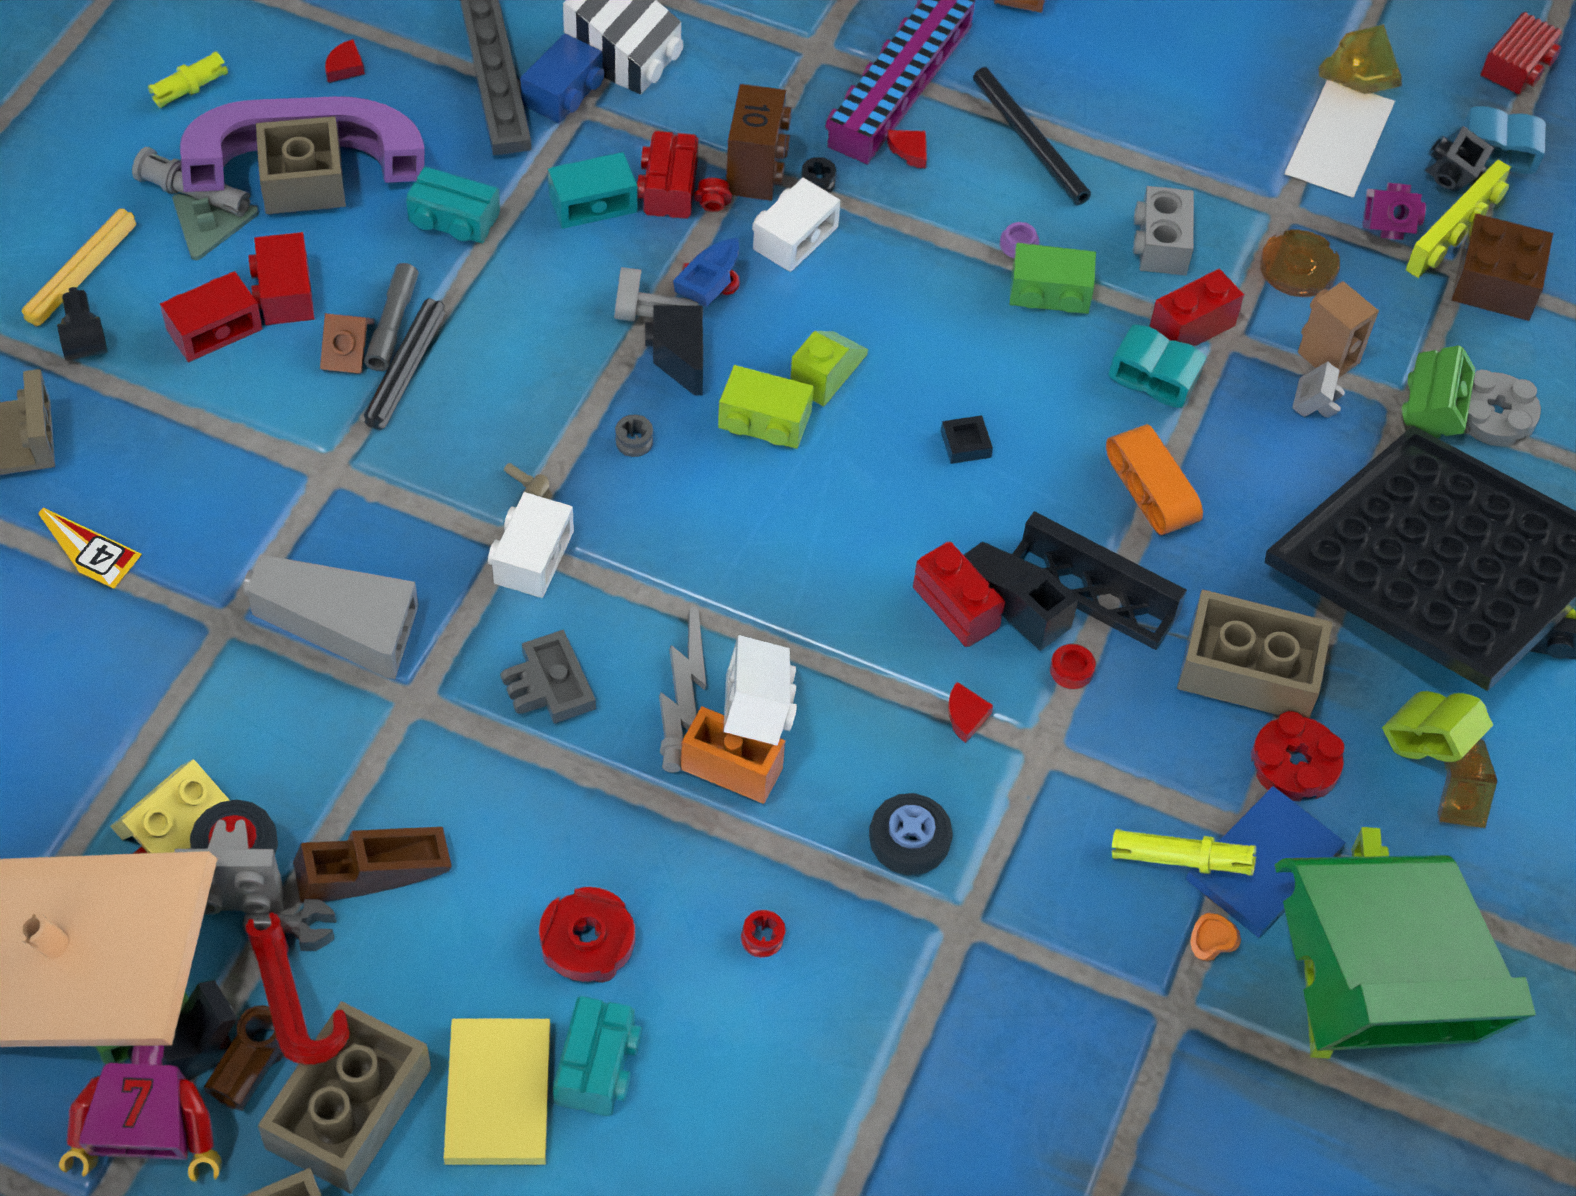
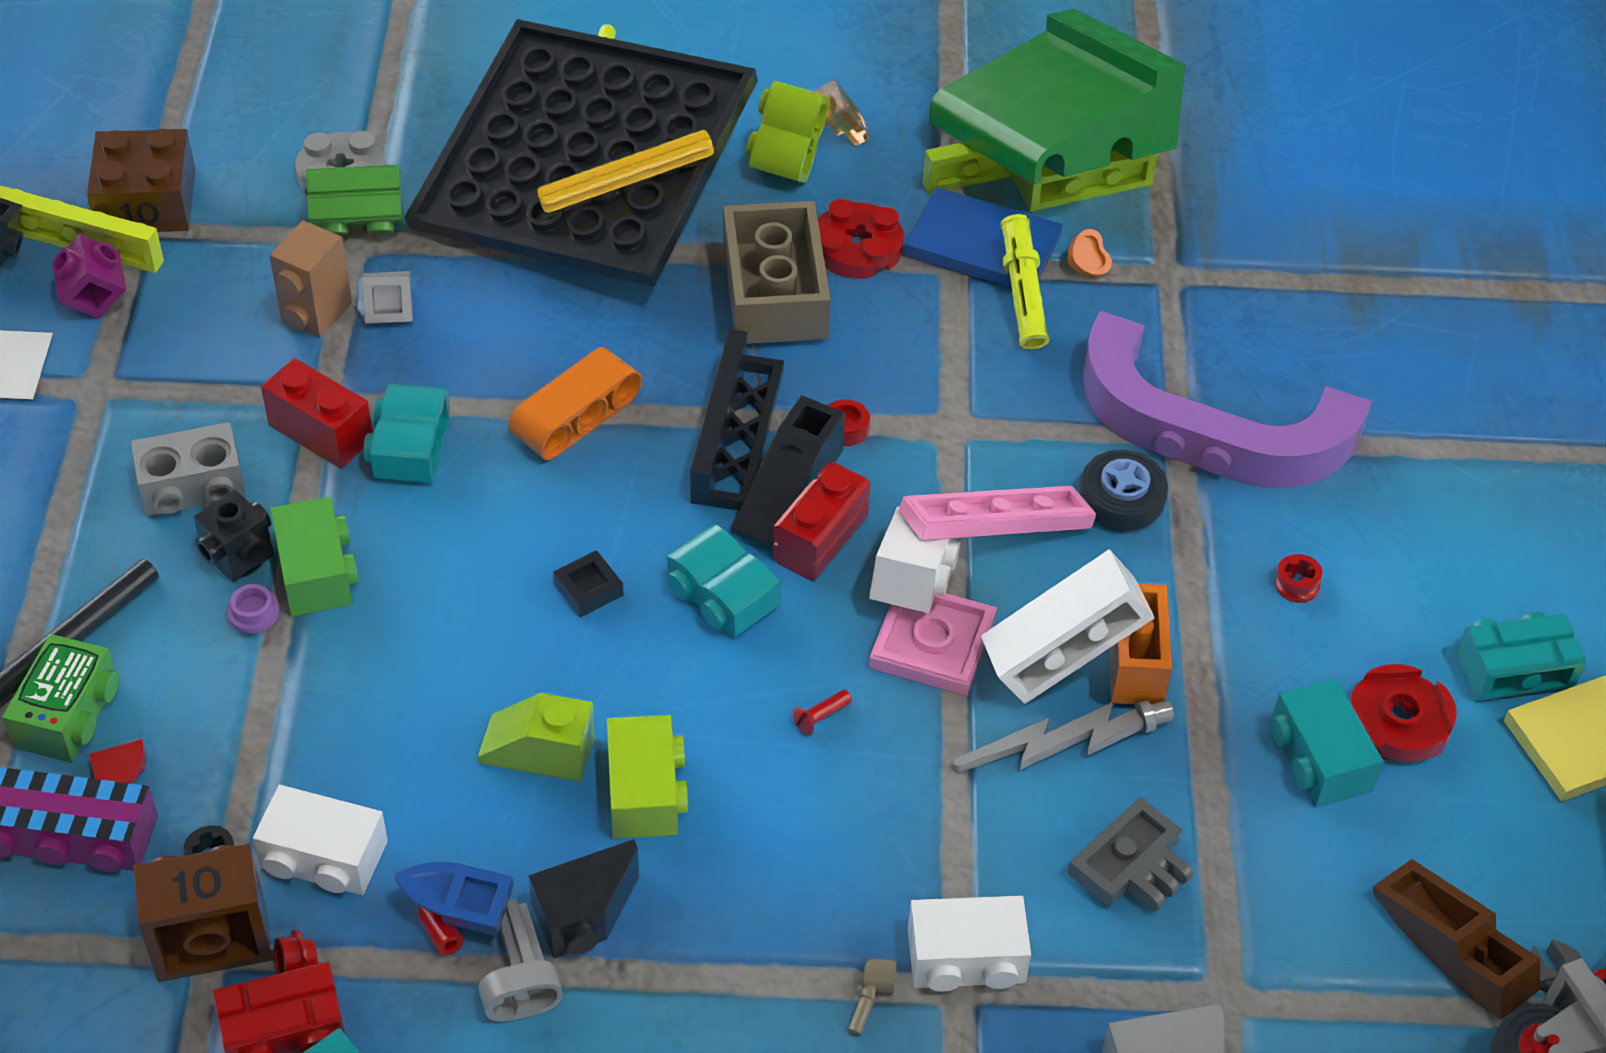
camera: 110 degrees left, 5 degrees down
dark grey bush [615,415,653,457] -> none
red tile [948,682,993,743] -> none
clear orange tile [1260,229,1340,298] -> none
none -> bright green brick [2,634,119,763]
none -> black brick [193,489,274,583]
none -> yellow axle [537,130,714,213]
none -> teal brick [666,524,781,637]
none -> red piece [792,689,852,735]
none -> white brick [869,507,961,613]
none -> bright pink tile [869,593,997,696]
none -> bright pink tile [899,486,1096,540]
none -> medium lavender arch [1083,311,1372,488]
none -> teal brick [1269,678,1384,808]

